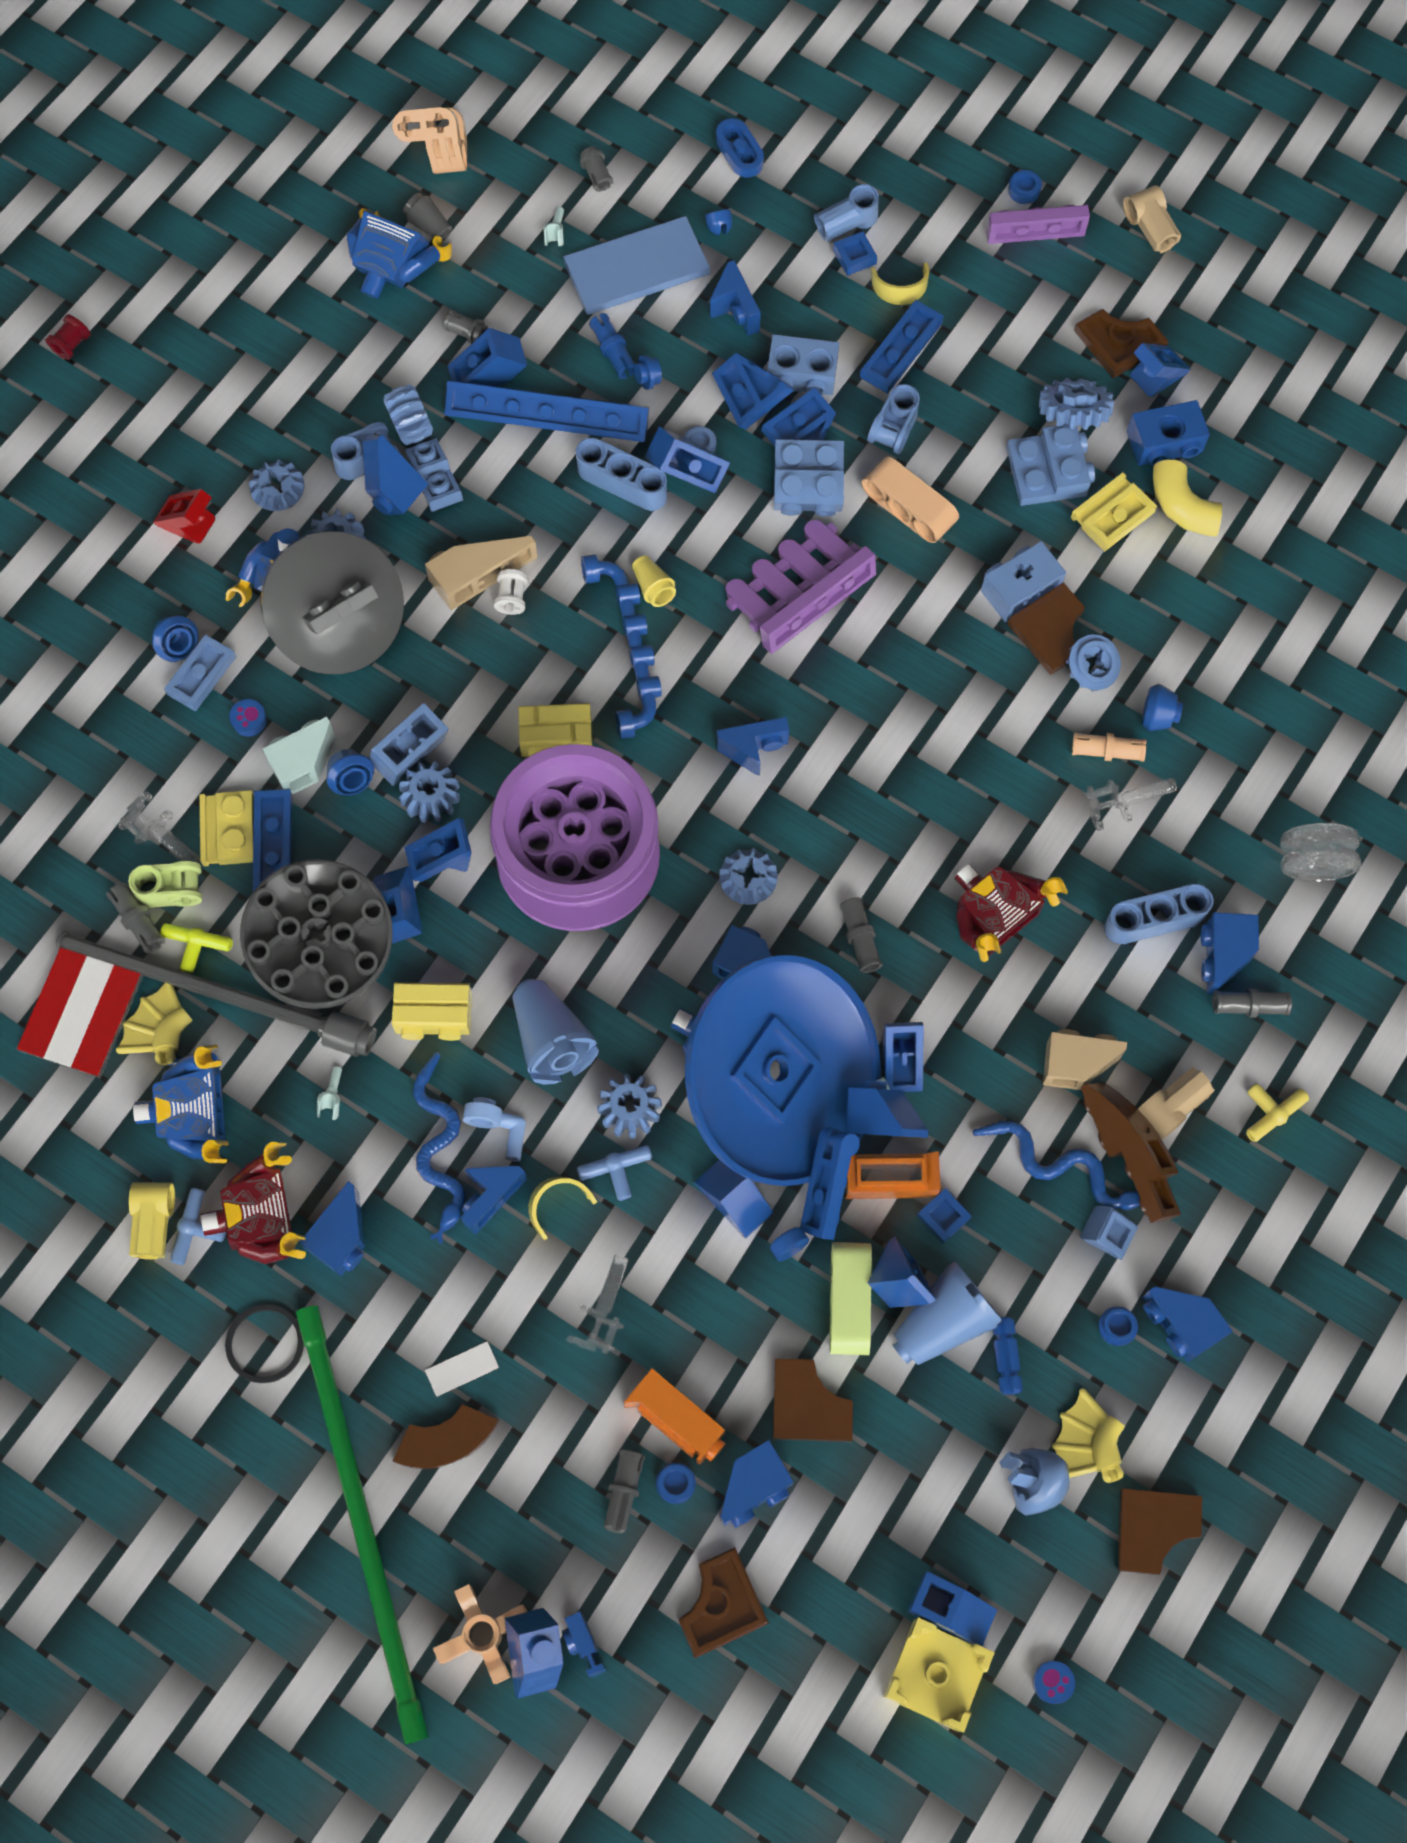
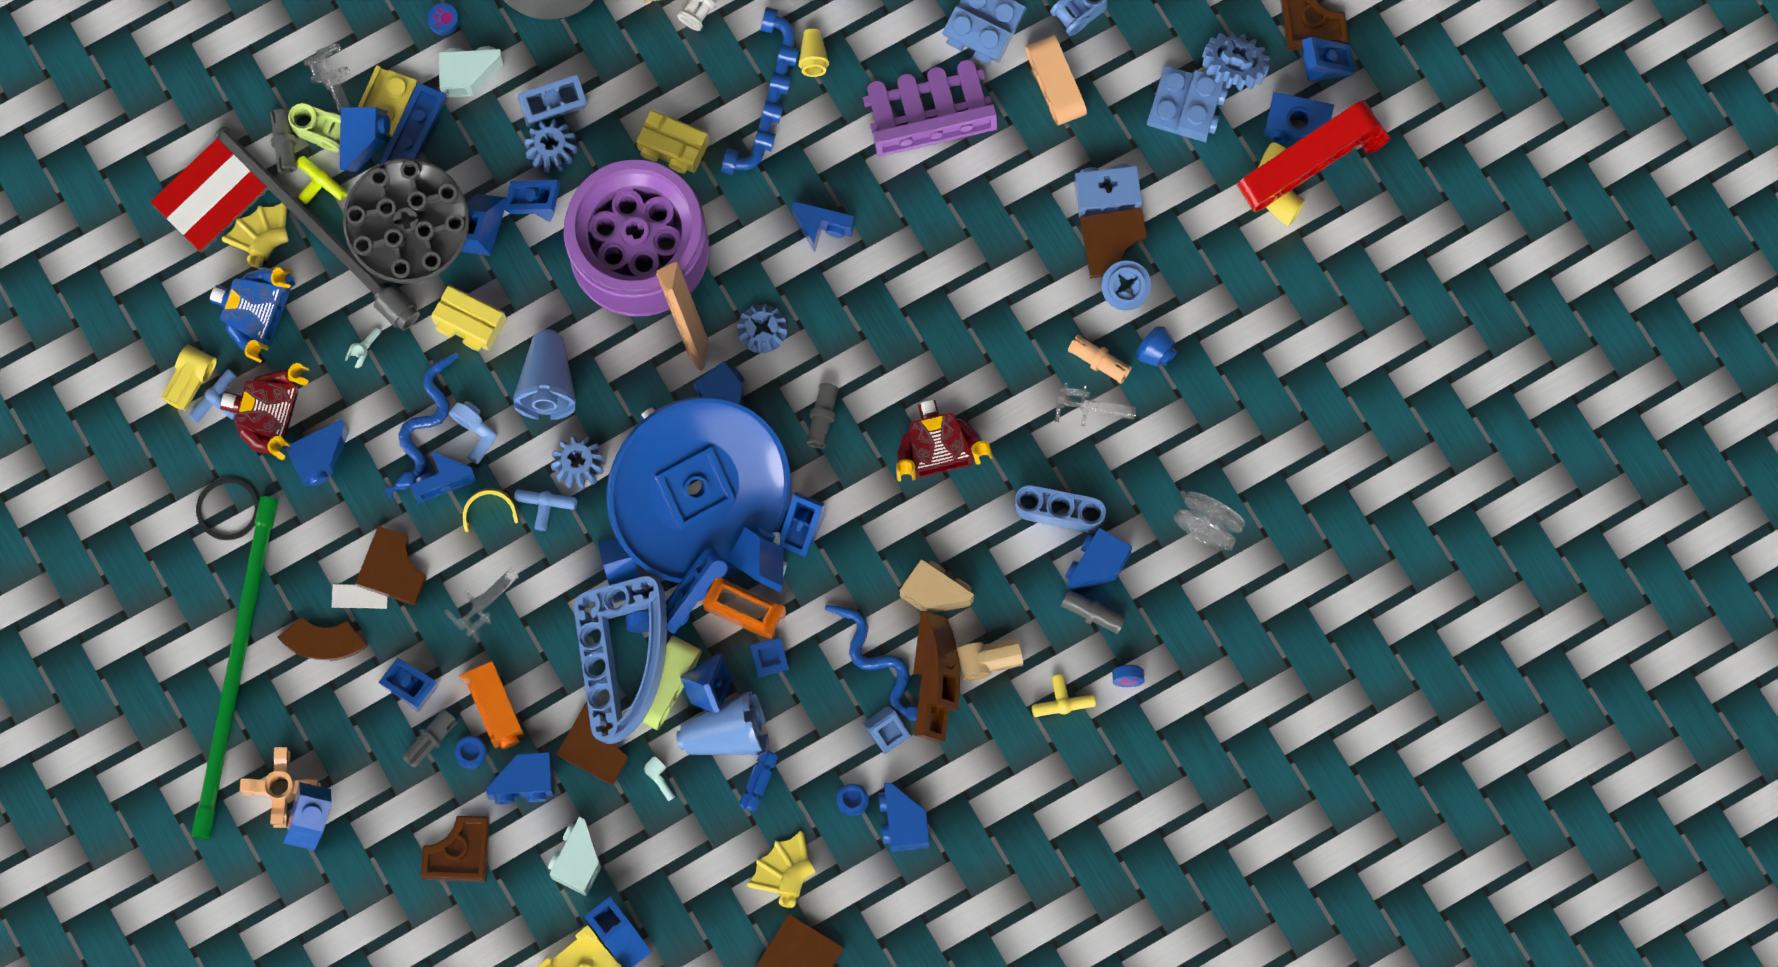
camera: 30 degrees right, 5 degrees up
blue cone [327,749,374,796] -> none
blue plate [561,1611,607,1678] -> none
medium blue piece [999,1448,1070,1516] -> none
light yellow plate [1071,473,1157,552] -> none
none -> blue slope [340,107,390,172]
none -> reddish brown tile [355,526,427,606]
none -> blue slope [378,658,437,712]
none -> light aqua slope [548,817,601,896]
none -> medium blue beam [574,576,667,744]
none -> light aqua hand [644,757,675,801]
none -> light nougat slope [656,262,709,371]
none -> blue tile [1112,665,1145,687]
none -> red beam [1237,100,1390,212]

